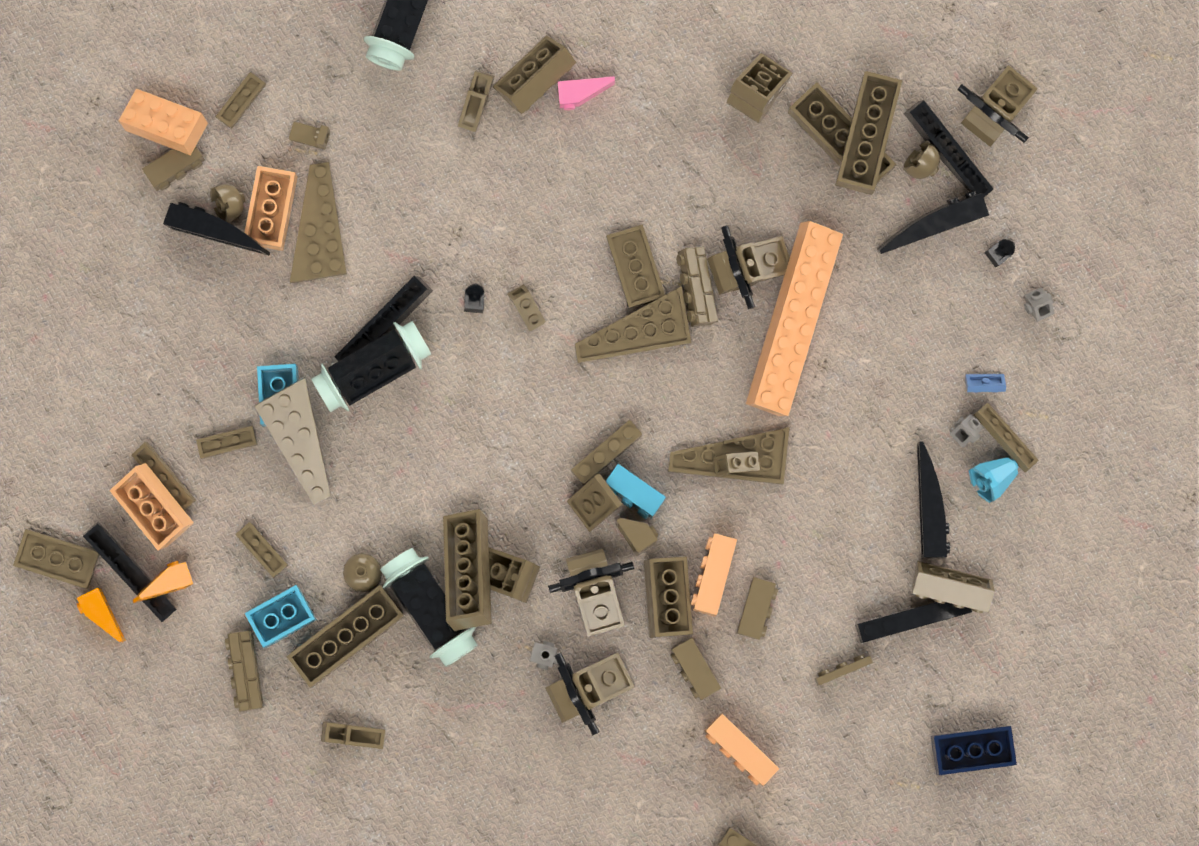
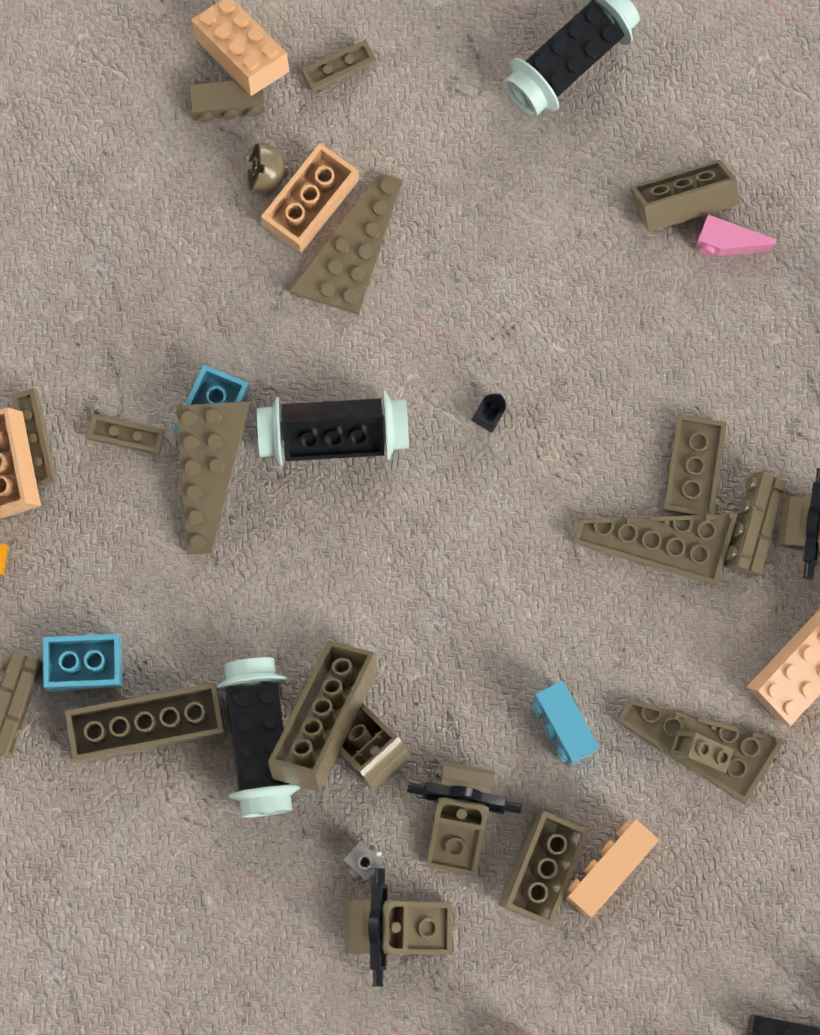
camera: 30 degrees right, 5 degrees down
black slope [163,202,270,256] -> none
dark tan plate [235,522,289,578] -> none
dark tan bracket [289,122,330,150] -> none
dark tan slope [321,722,385,749] -> none
black slope [334,275,433,361] -> none
dark tan cylinder [343,553,382,592] -> none
dark tan slope [457,70,495,132] -> none
dark tan bracket [507,284,546,331] -> none
dark tan plate [567,473,623,532] -> none
dark tan brick [571,420,642,486] -> none
dark tan slope [616,518,658,556] -> none
dark tan brick [670,638,721,700] -> none
dark tan brick [736,577,778,640] -> none

